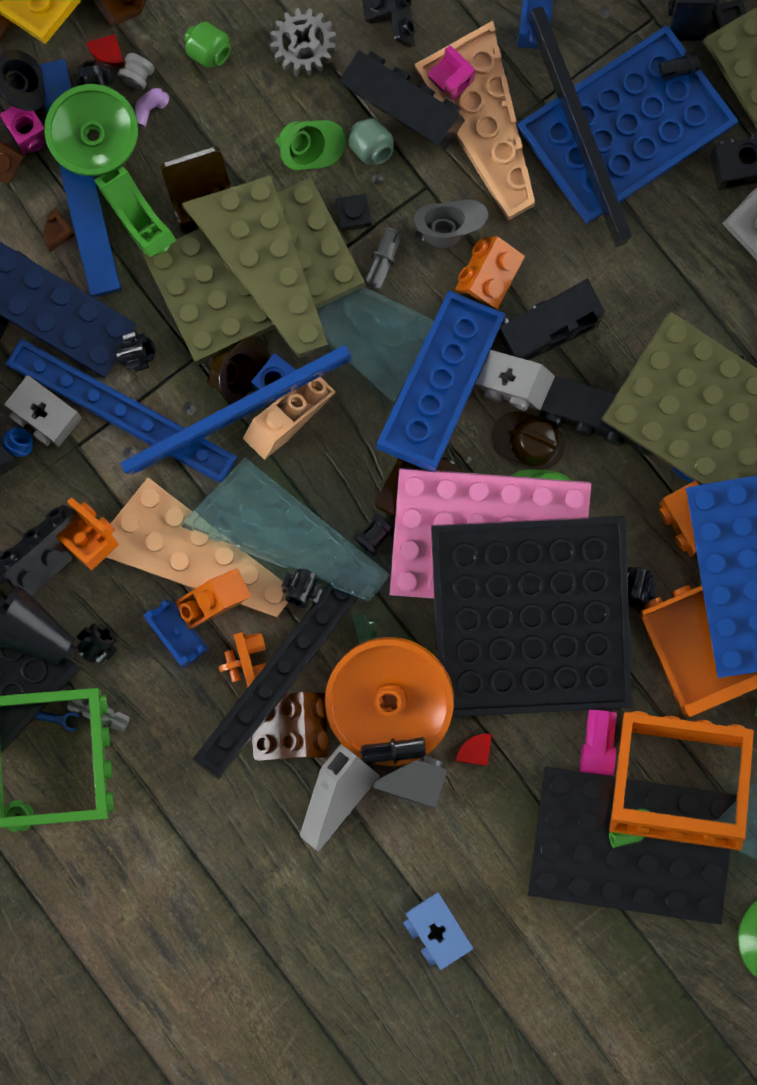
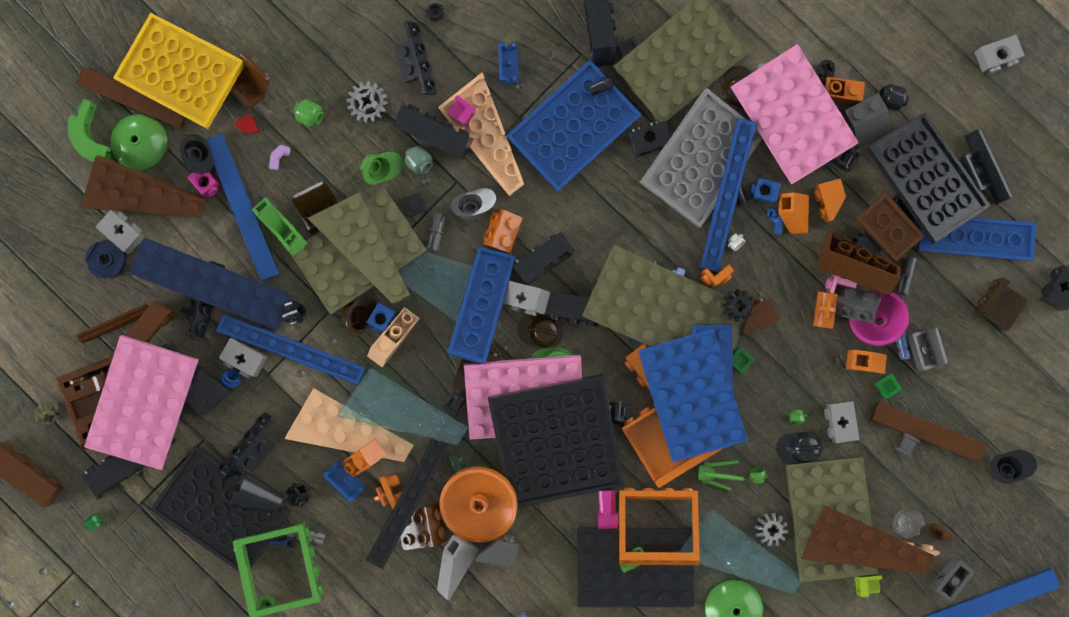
camera: 10 degrees left, 5 degrees up
bright green dish [44,84,138,176] -> none
reddish brown tile [44,208,75,252] -> none
orange bracket [56,497,119,571] -> none
black gear [74,60,113,87] -> none
light grey wheel [117,53,155,91] -> none
blue tile [120,345,353,475] -> none
black gear [281,568,322,608] -> none
black axle [361,737,426,764] -> none
red tile [455,734,492,766] -> none
black tile [528,6,632,248] -> none

